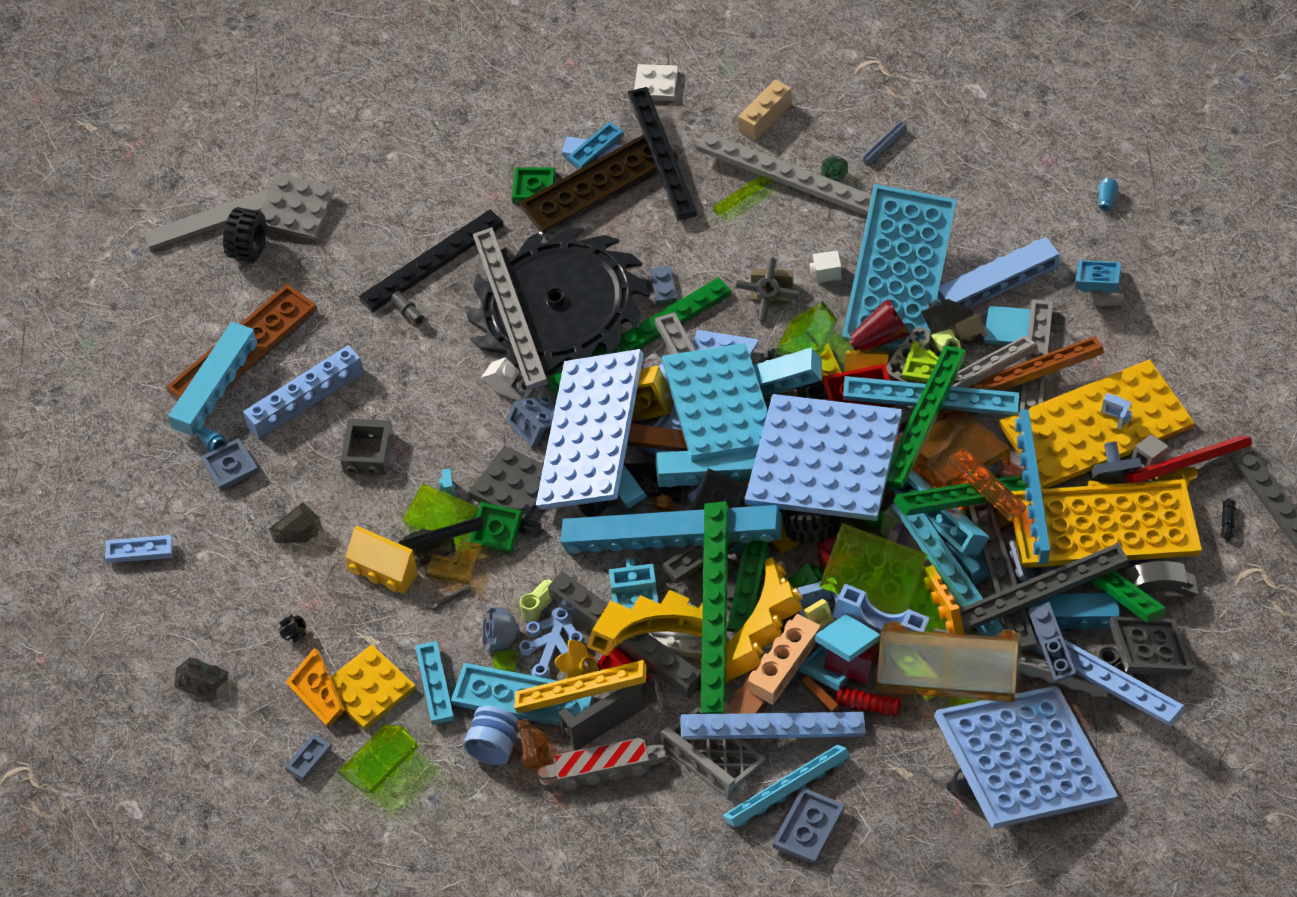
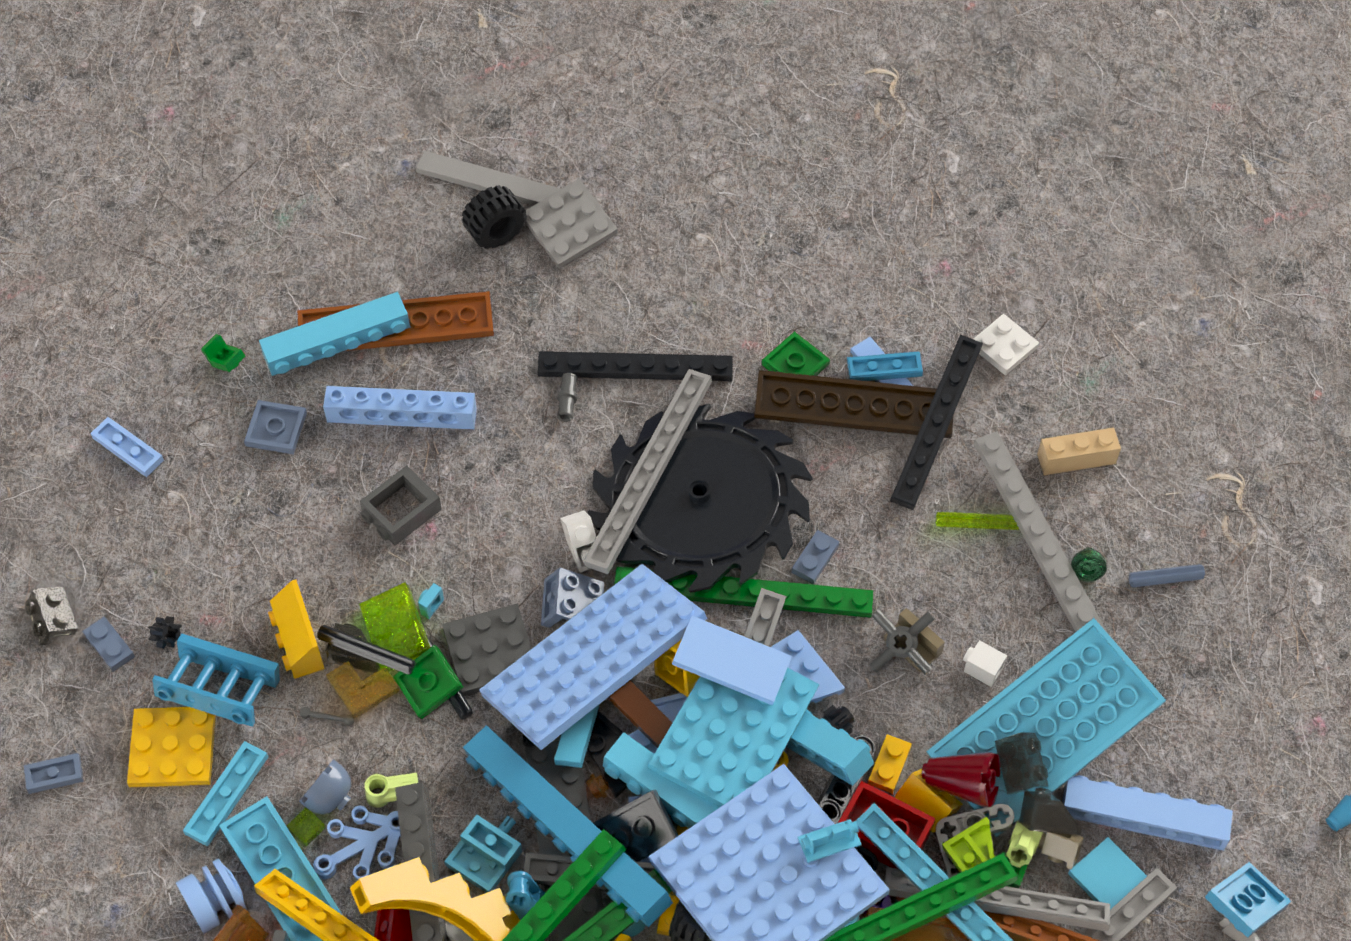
camera: 35 degrees right, 5 degrees up
dark azure cone [197,427,227,452] -> none
clear smoke slope [269,502,323,543] -> none
light orange wing [286,648,345,727] -> none
clear neon green slope [337,725,419,793] -> none
yellow plate [555,640,597,679] -> none
clear neon green slope [775,301,838,355] -> none
none -> sand blue plate [82,616,135,672]
none -> dark azure fence [152,634,280,727]
none -> green bracket [201,334,246,372]
none -> dark azure piece [506,871,545,920]
none -> light blue tile [672,616,792,705]
none -> medium azure hinge [798,819,861,863]
none -> clear smoke bracket [994,732,1048,795]

